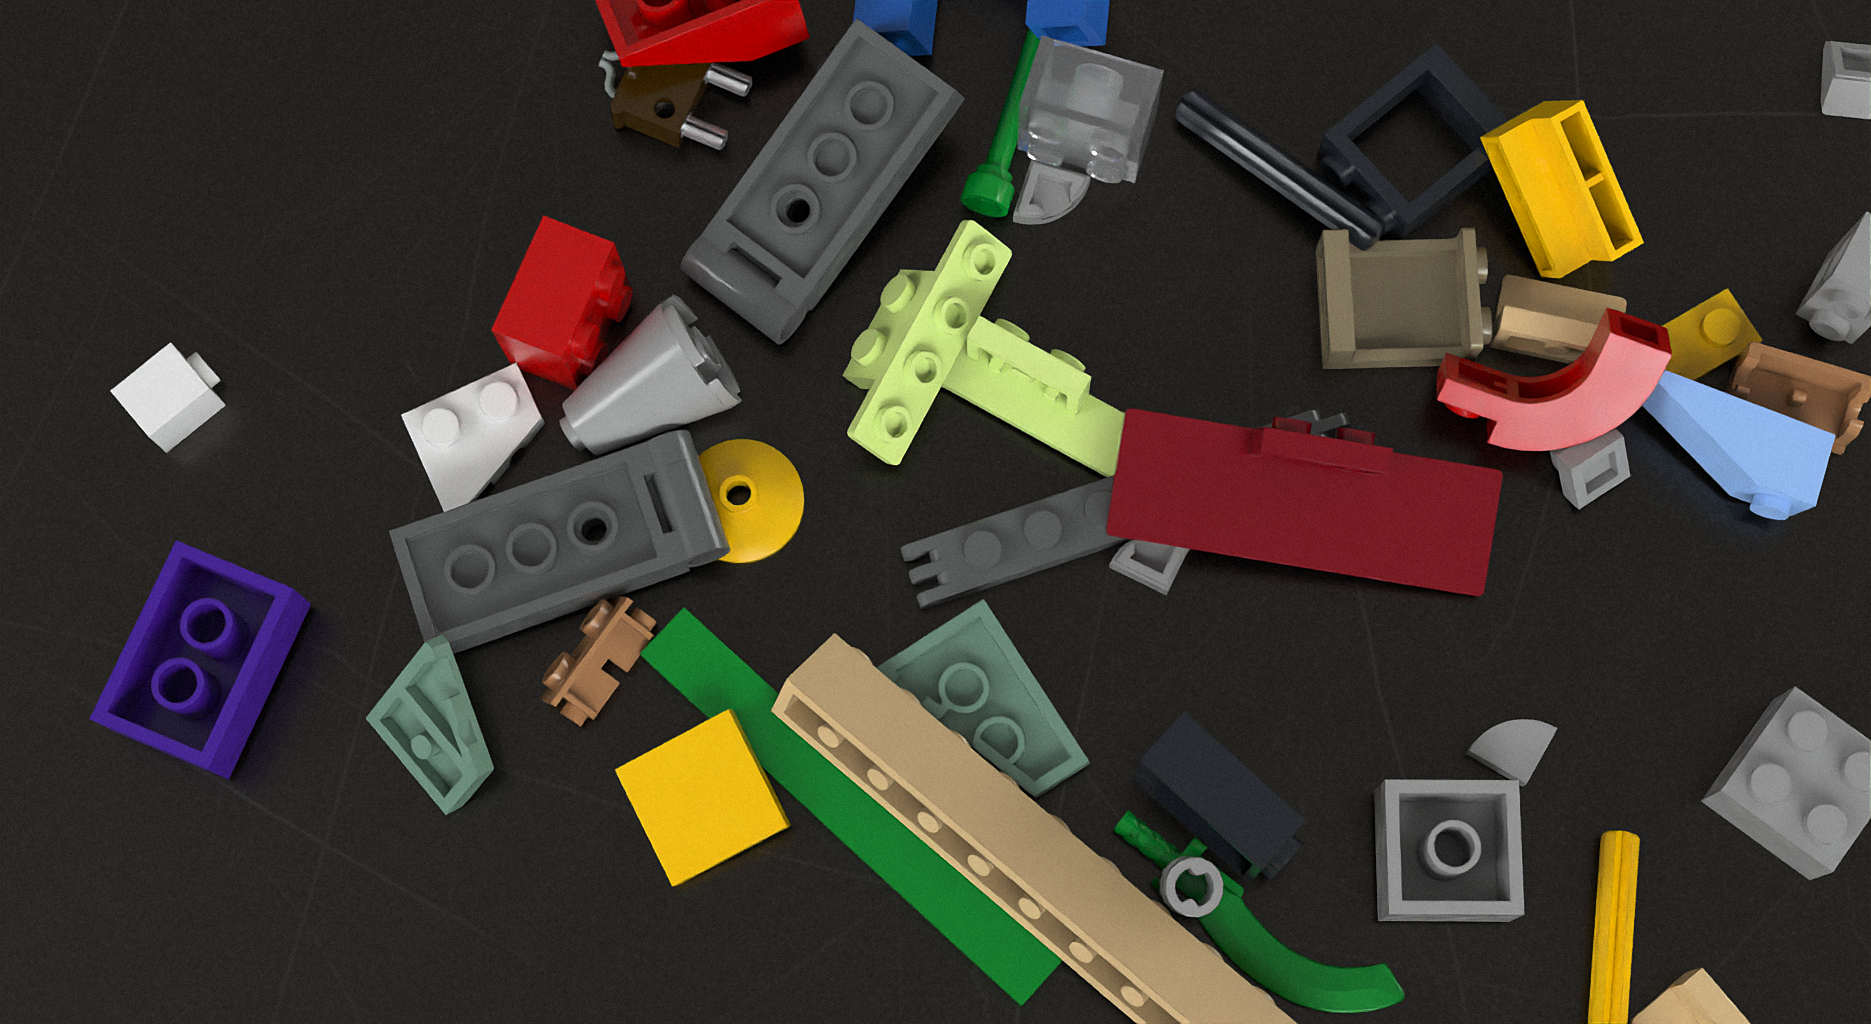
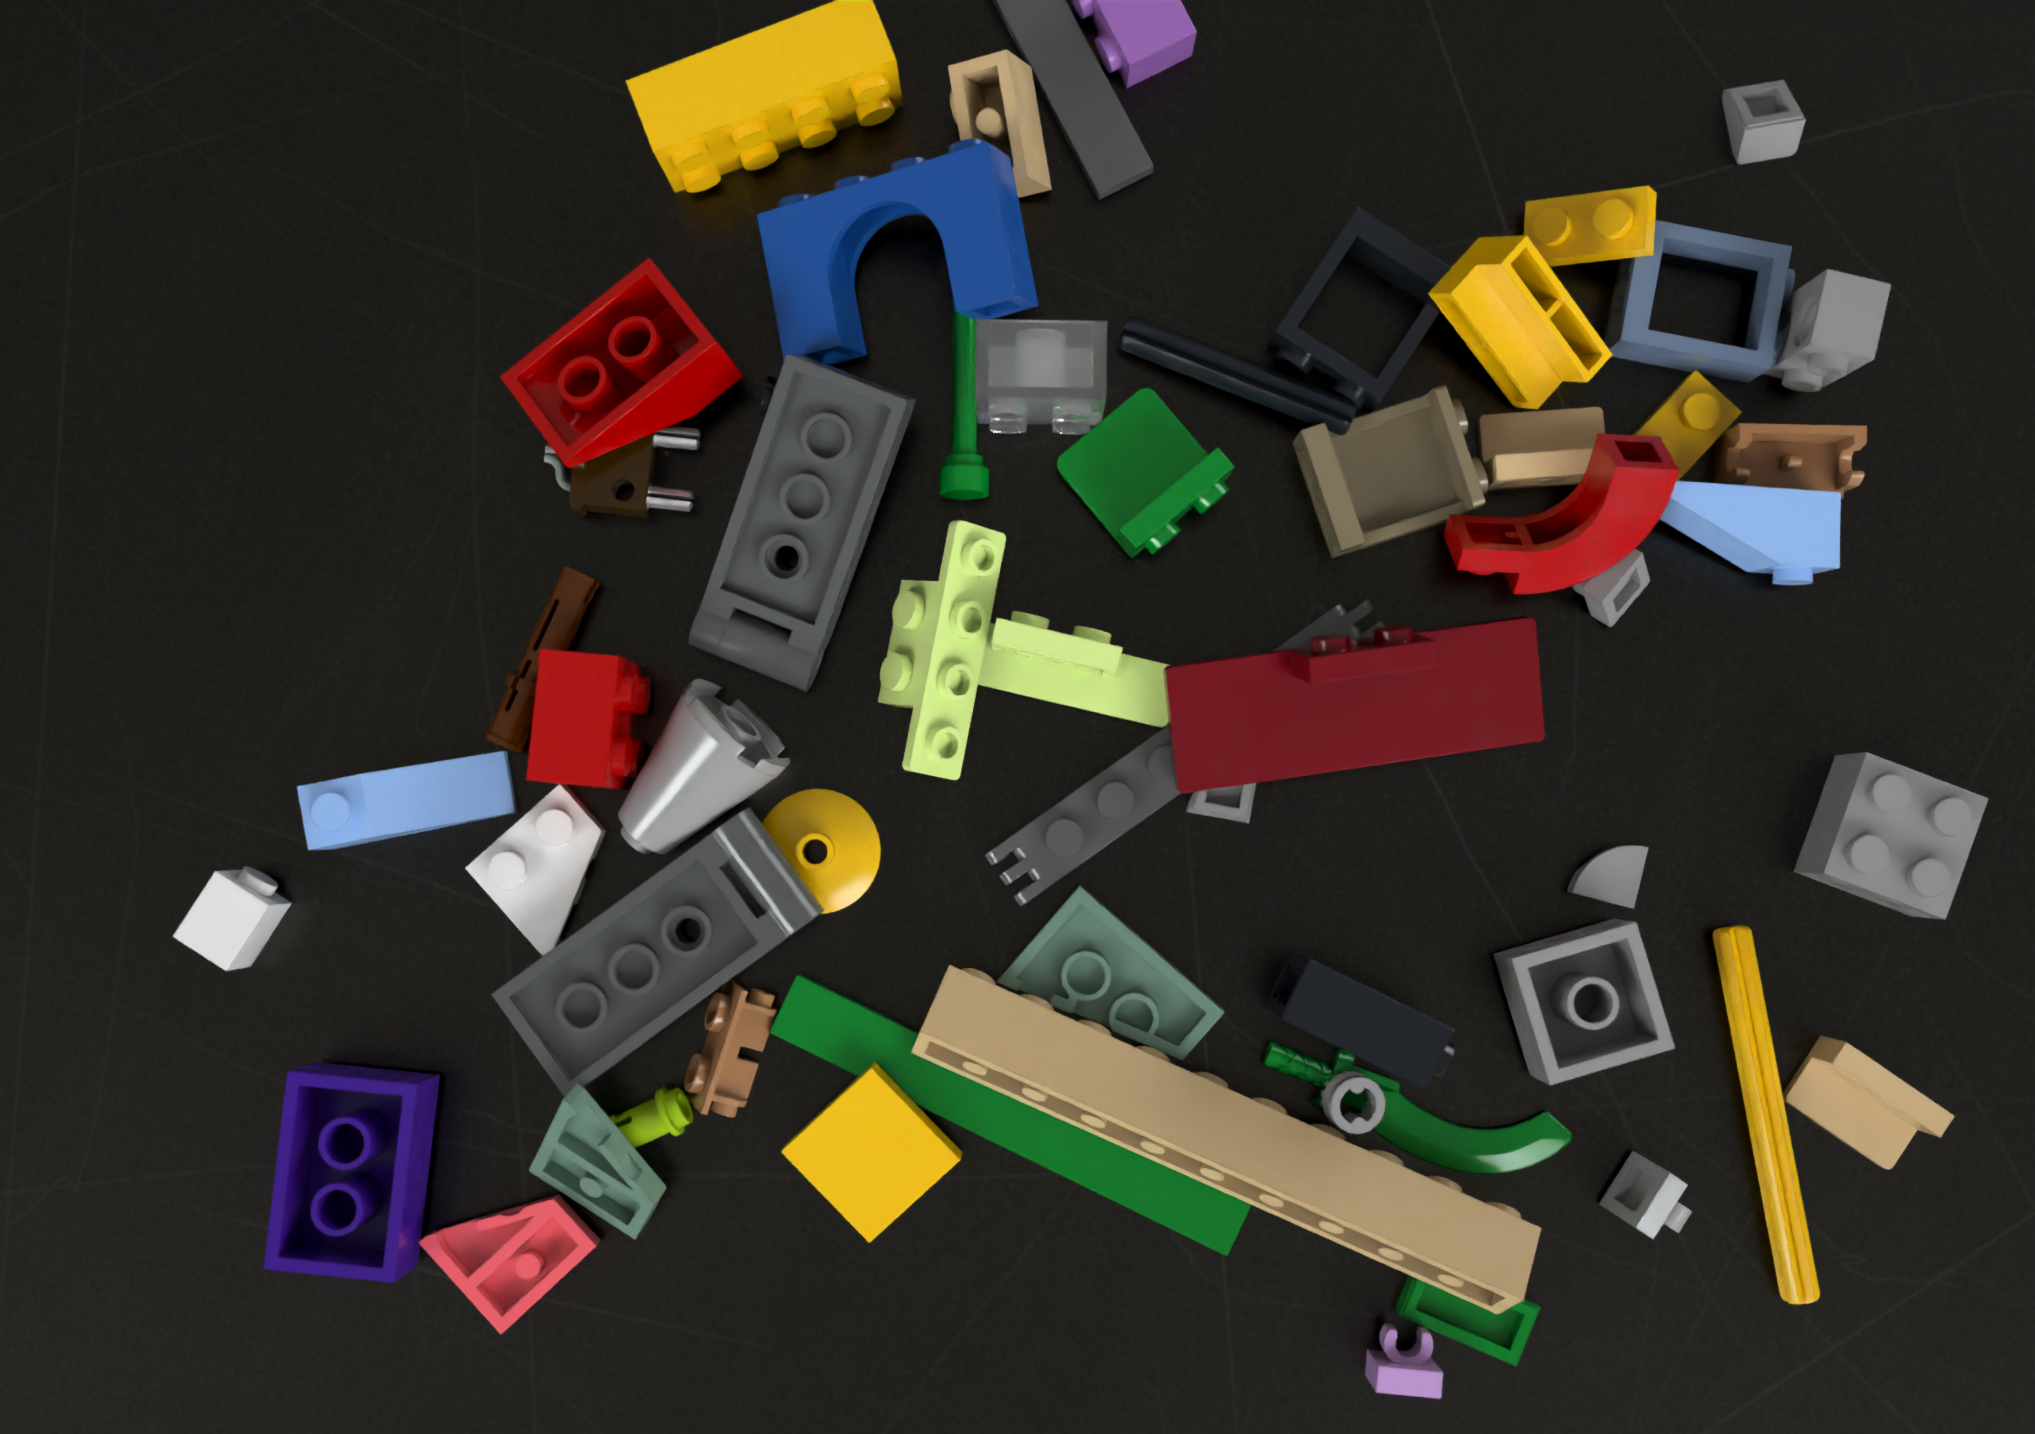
camera: 20 degrees left, 10 degrees up
light grey tile [1013,159,1091,225] -> none
none -> light blue slope [297,751,518,850]
none -> coral wing [419,1194,601,1334]
none -> reddish brown pin [483,566,600,754]
none -> lime pin [609,1087,693,1148]
none -> green bracket [1057,388,1235,559]
none -> yellow plate [1524,185,1657,267]
none -> sand blue window [1604,220,1795,383]

